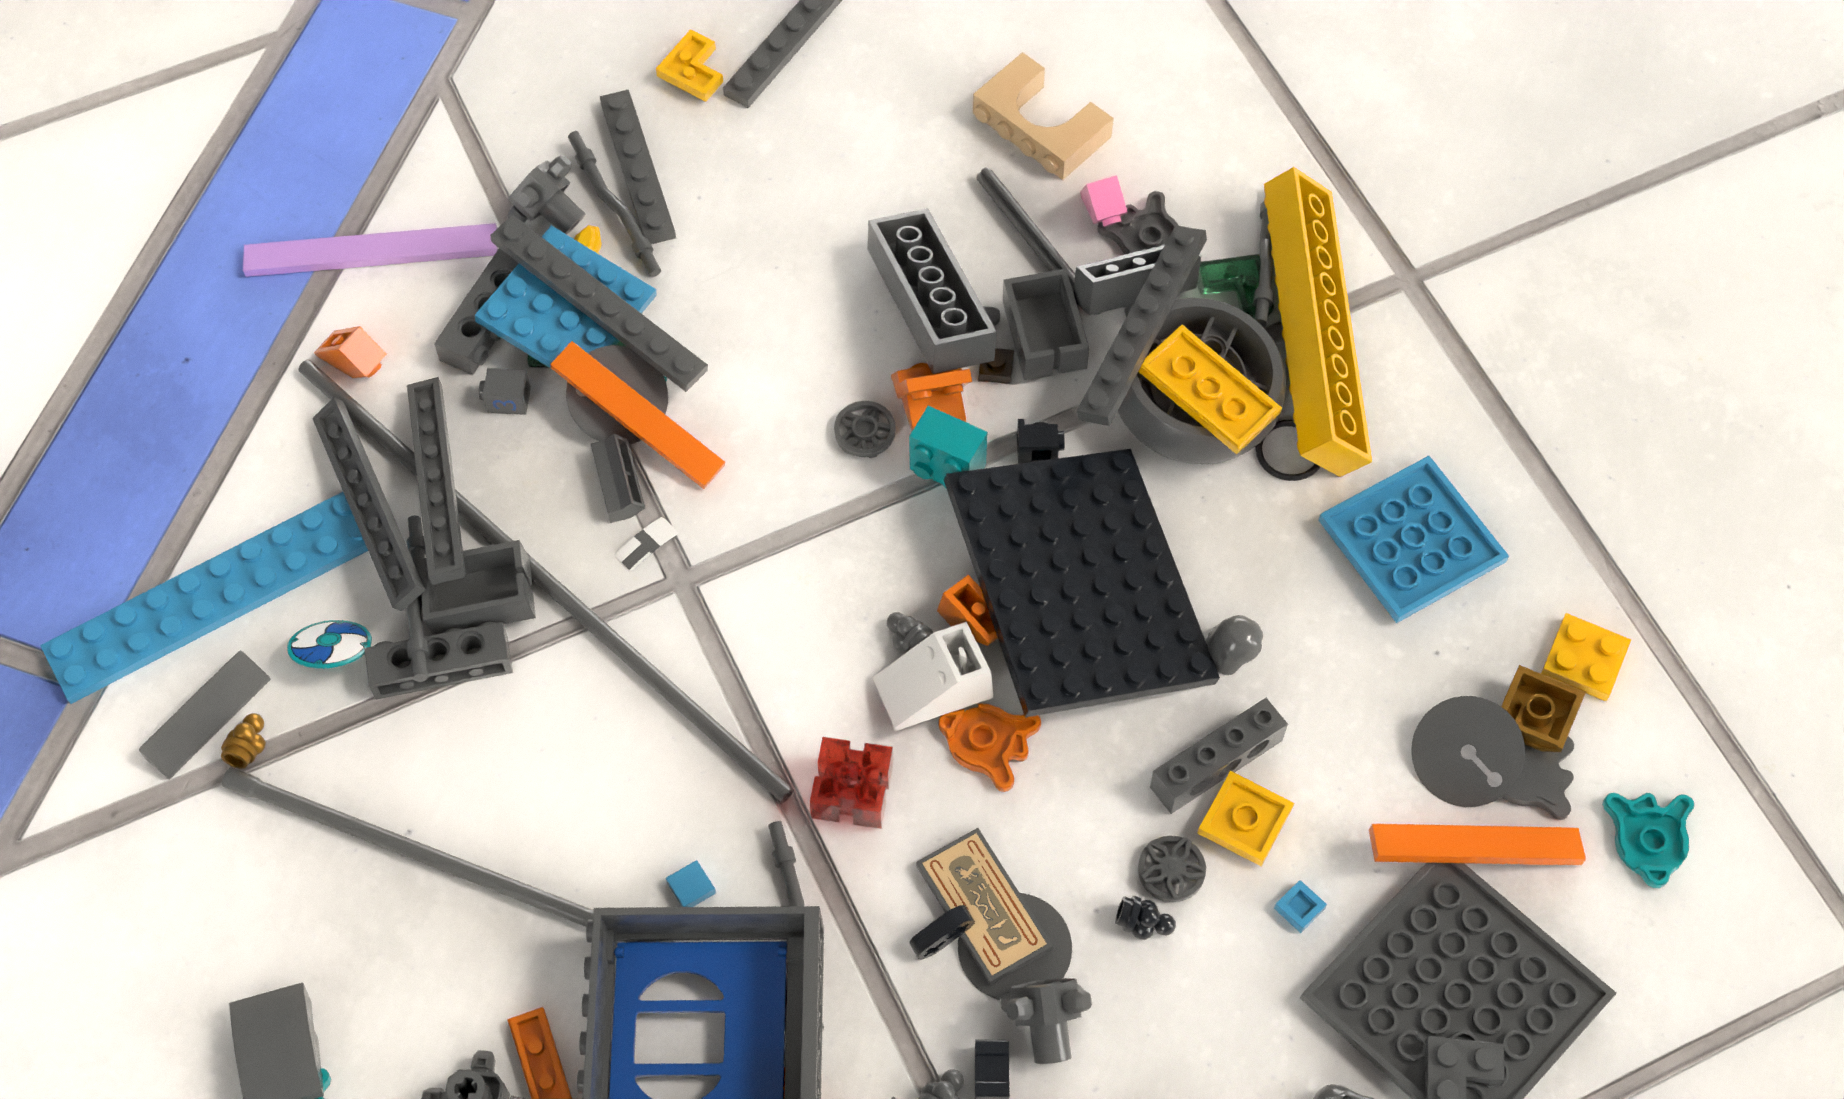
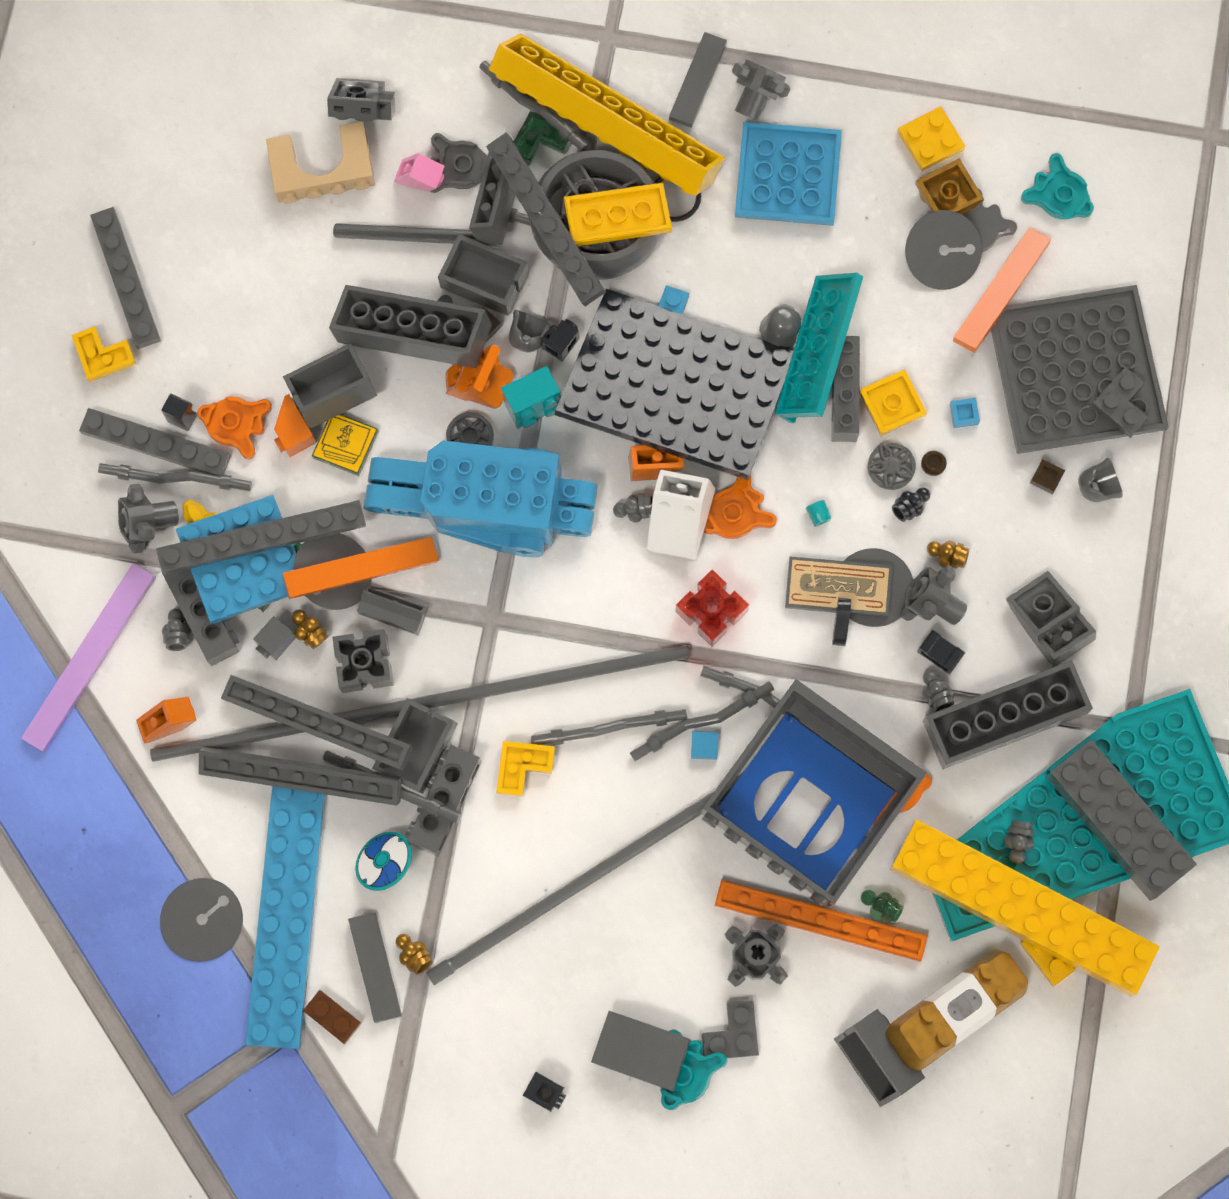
camera: 50 degrees left, 15 degrees up
white sticker [615,517,679,571] -> none
none -> dark grey piece [160,878,243,962]
none -> black piece [161,393,197,431]
none -> dark grey piece [162,609,191,651]
none -> orange tile [197,396,272,460]
none -> orange slope [274,394,316,457]
none -> dark grey piece [282,343,378,429]
none -> pearl gold piece [291,609,329,649]
none -> reddish brown plate [303,990,362,1044]
none -> yellow tile [312,414,379,476]
none -> dark grey piece [327,78,395,122]
none -> dark grey brick [332,629,394,693]
none -> dark azure piece [363,441,598,558]
none -> yellow plate [496,741,555,797]
none -> dark grey hair [509,309,553,353]
none -> black brick [522,1072,567,1112]
none -> dark grey bar [531,709,688,746]
none -> dark grey bar [630,681,775,761]
none -> dark azure plate [658,285,689,314]
none -> dark grey tile [669,32,727,128]
none -> dark grey piece [732,59,790,120]
none -> teal bracket [775,272,863,423]
none -> teal hose [806,500,832,527]
none -> dark brown plate [921,451,947,476]
none -> pearl gold piece [927,541,970,569]
none -> dark brown plate [1030,459,1065,495]

